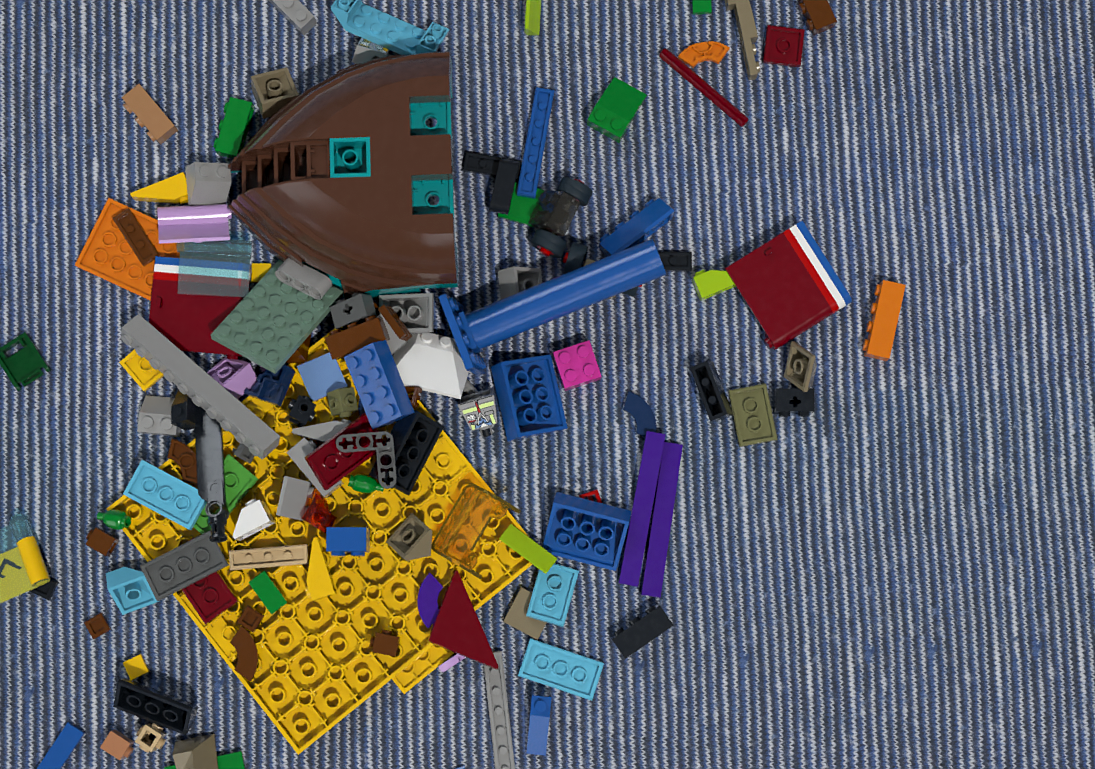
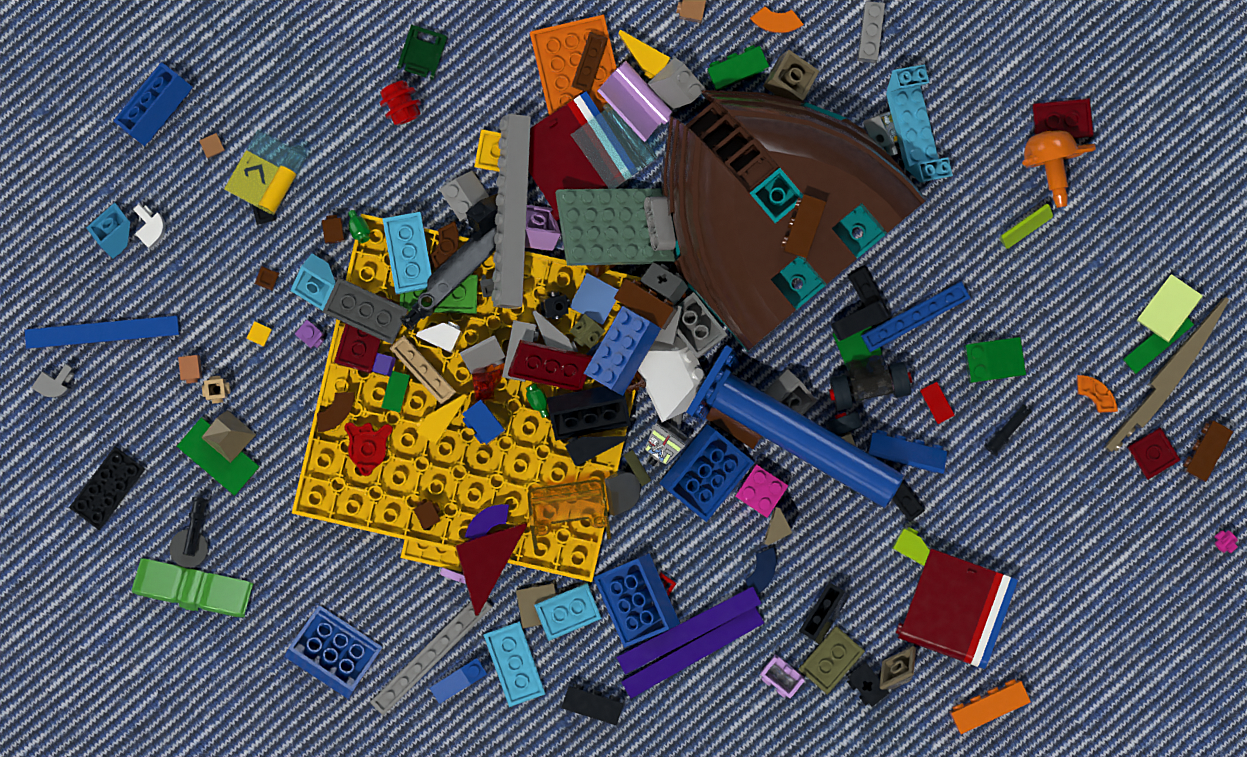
camera: 55 degrees right, 5 degrees up
black slope [113,678,198,735] -> none
reddish brown tile [237,605,264,633] -> none
dark blue slope [244,365,295,407] -> none
yellow tile [251,263,272,283] -> none
dark grey beam [336,431,396,489] -> none
reddish brown tile [378,304,413,341] -> none
dark tan slope [386,513,432,562] -> none
lime slope [499,524,557,574] -> none
dark red axle [659,48,749,127] -> none
none -> medium lavender bracket [295,320,325,349]
none -> red tile [344,422,393,476]
none -> dark purple tile [372,353,396,377]
none -> red piece [379,80,421,126]
none -> black slope [565,436,627,466]
none -> dark grey tile [604,472,640,516]
none -> olive sticker [624,450,651,486]
none -> reddish brown tile [706,408,762,449]
none -> orange tile [750,7,804,33]
none -> lavender window [760,654,805,698]
none -> dark tan slope [763,507,793,545]
none -> reddish brown brick [781,194,826,260]
none -> red tile [920,382,955,424]
none -> black pin [984,404,1032,457]
none -> dark pink gear [1214,530,1238,554]

